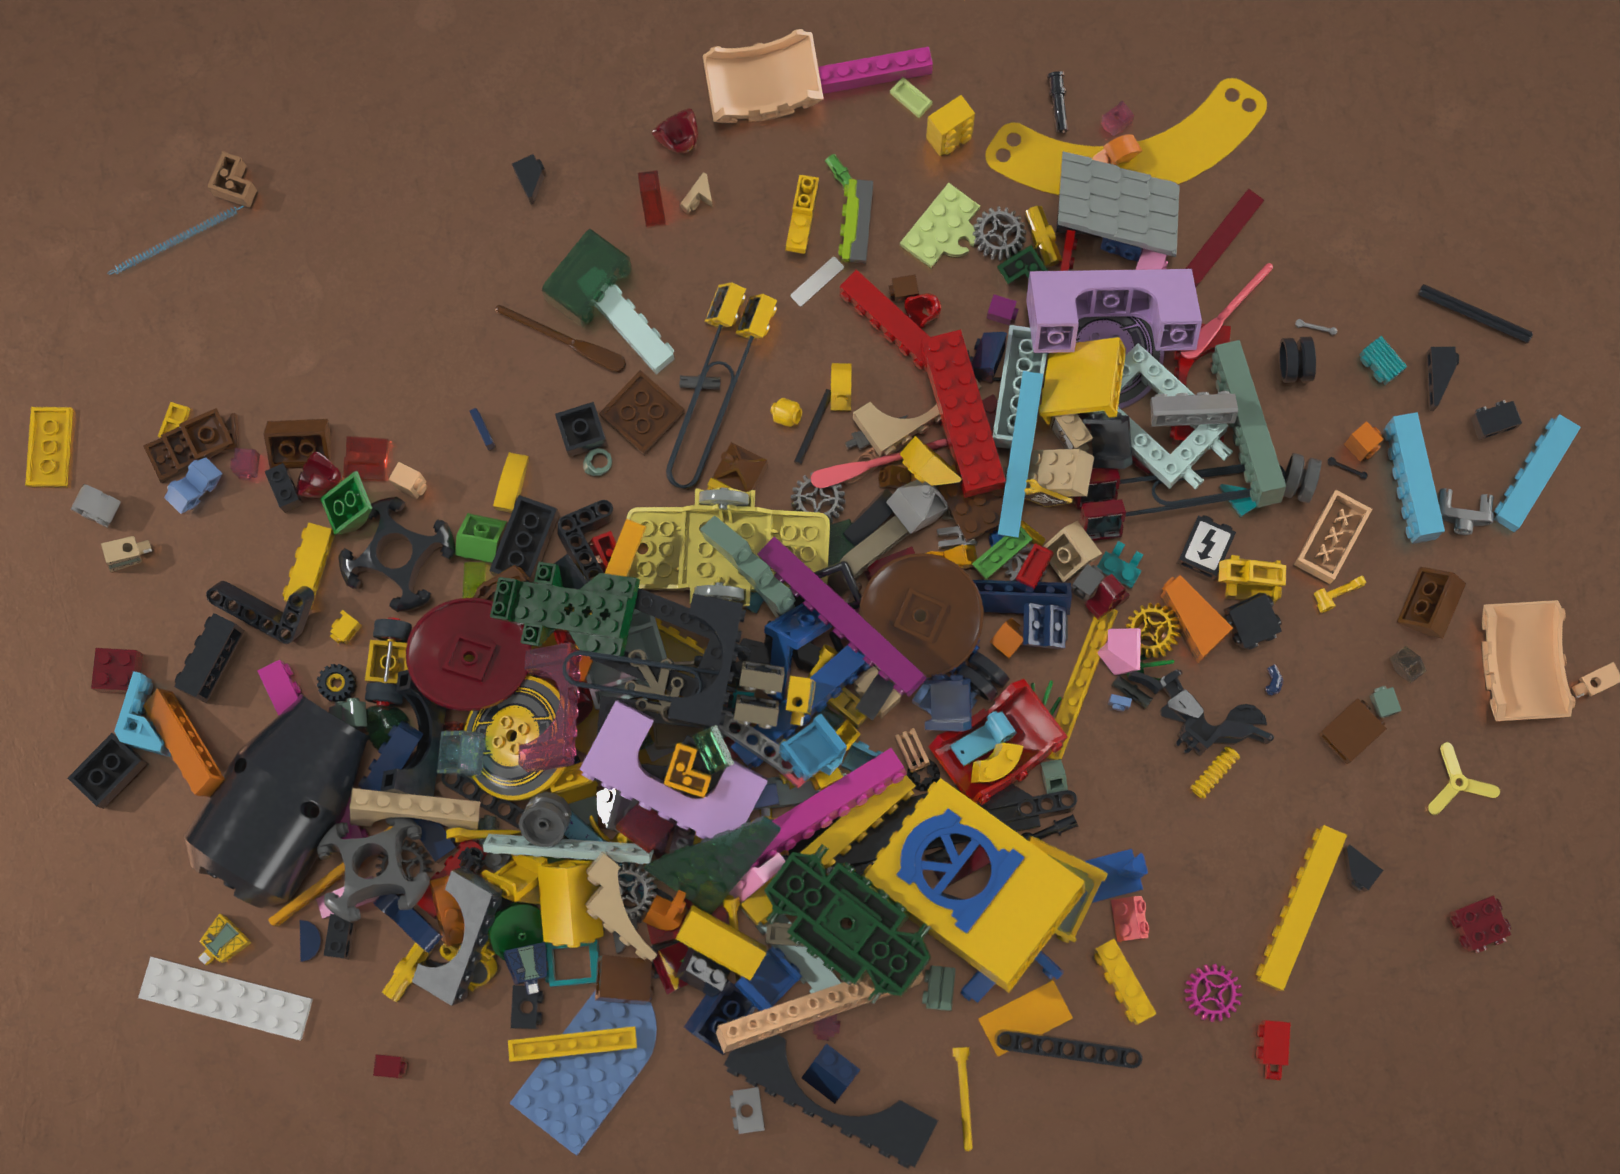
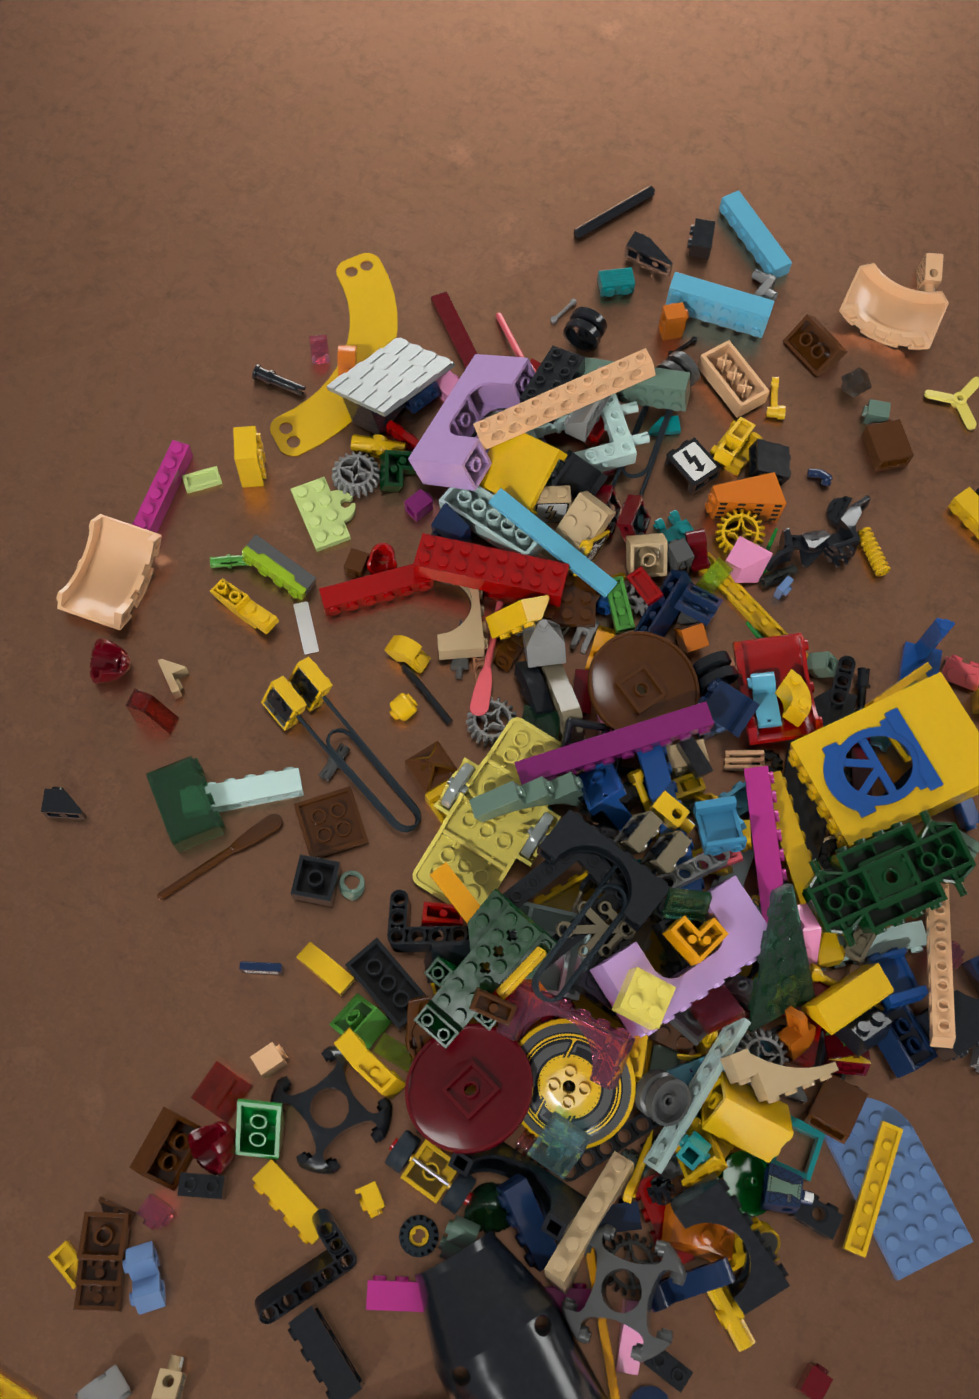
camera: 70 degrees left, 10 degrees down
none -> yellow slope [334,1027,406,1099]
none -> reddish brown slope [469,987,518,1027]
none -> light nougat brick [473,348,656,450]
none -> yellow axle [496,946,547,999]
none -> black brick [520,345,585,424]
none -> light yellow brick [612,967,676,1030]
none -> teal brick [675,1131,712,1171]
none -> clear neon green tile [695,557,734,594]

